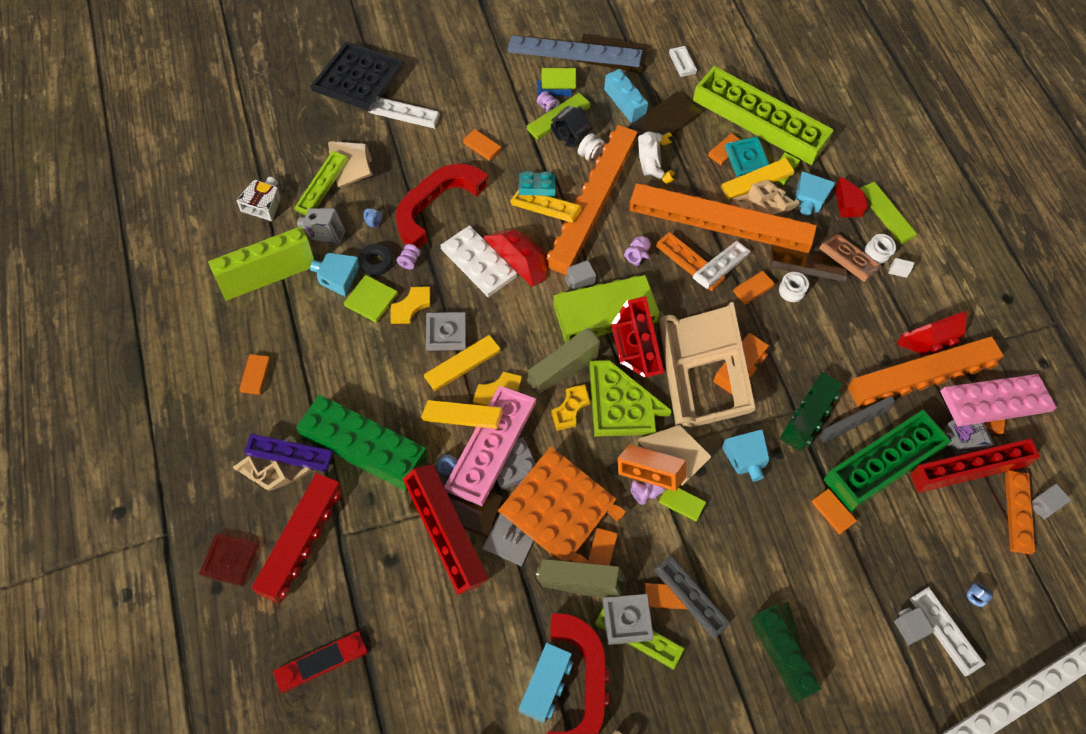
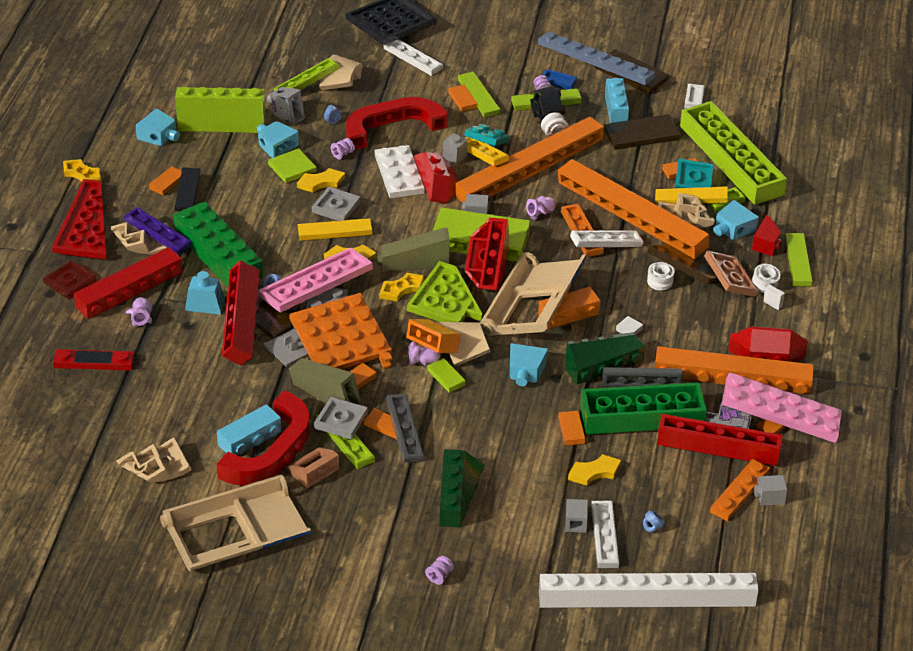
camera: 30 degrees right, 20 degrees down
white torso [236,177,281,221] -> none
black tyre [358,243,393,276] -> none
yellow tile [421,400,503,429] -> none
lime panel [541,68,576,89] -> none
white torso [638,132,675,184] -> none
orange tile [733,271,775,305] -> none
none -> red wing [52,179,106,259]
none -> yellow tile [63,159,102,184]
none -> lavender animal [126,297,152,327]
none -> medium azure torso [136,109,180,146]
none -> black tile [175,167,201,211]
none -> medium azure torso [185,271,225,315]
none -> nougat tile [287,447,339,488]
none -> light grey brick [443,133,467,165]
none -> lime tile [458,72,500,118]
none -> yellow tile [568,454,621,486]
none -> white tile [616,316,643,335]

